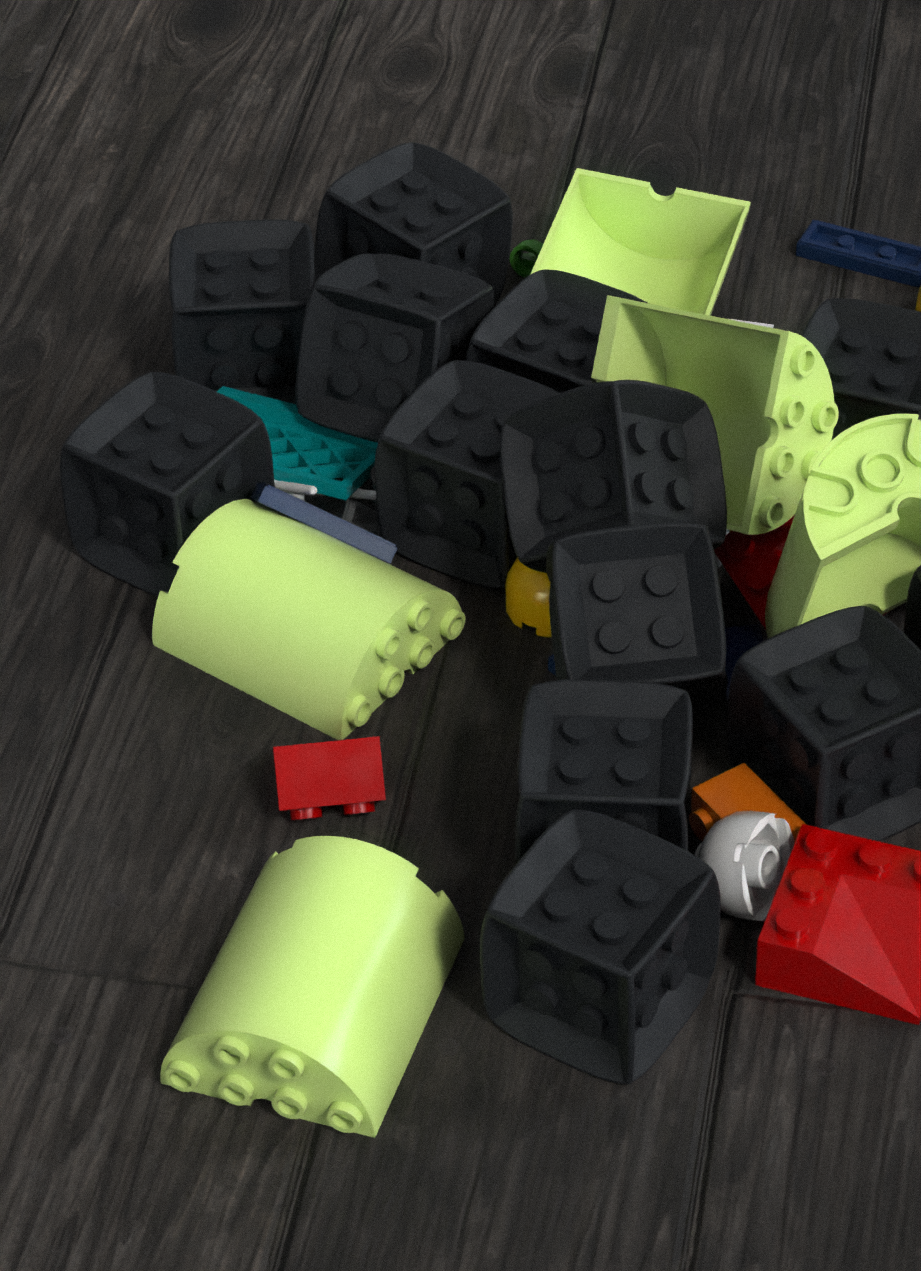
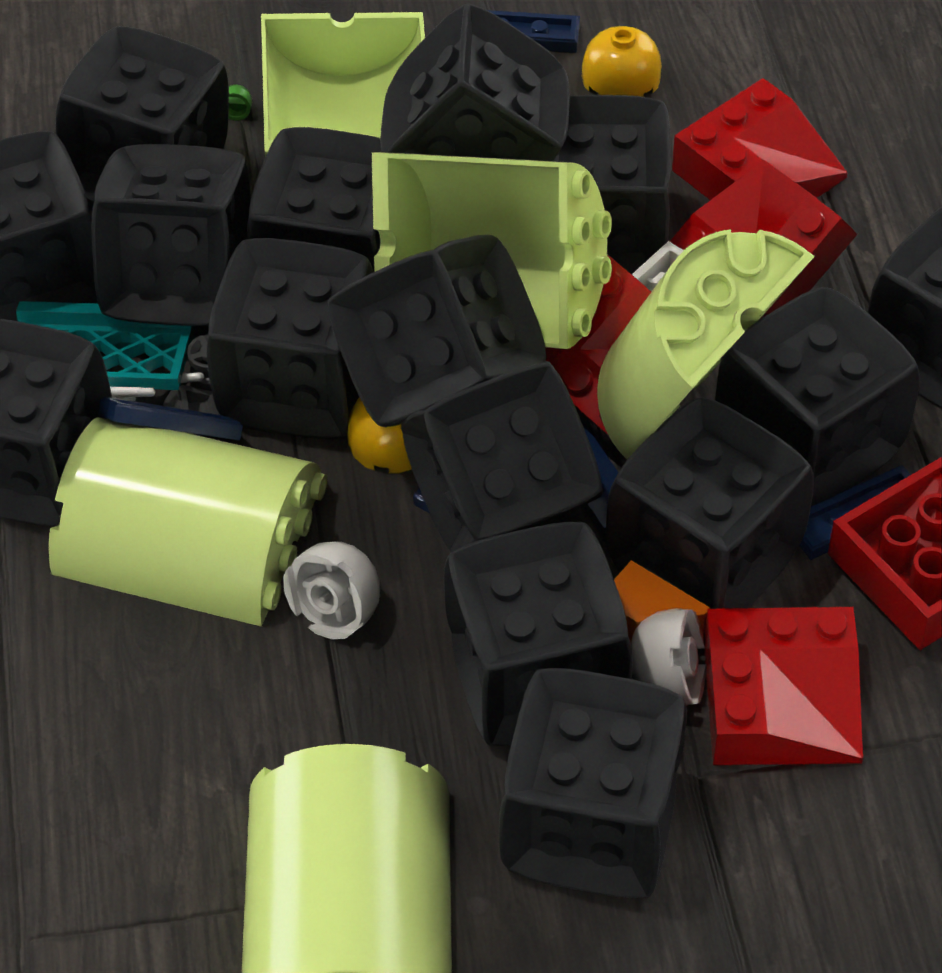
camera: 20 degrees left, 10 degrees up
red slope [273,736,386,820] -> none
none -> white cylinder [283,542,380,639]
none -> black piece [380,4,570,162]

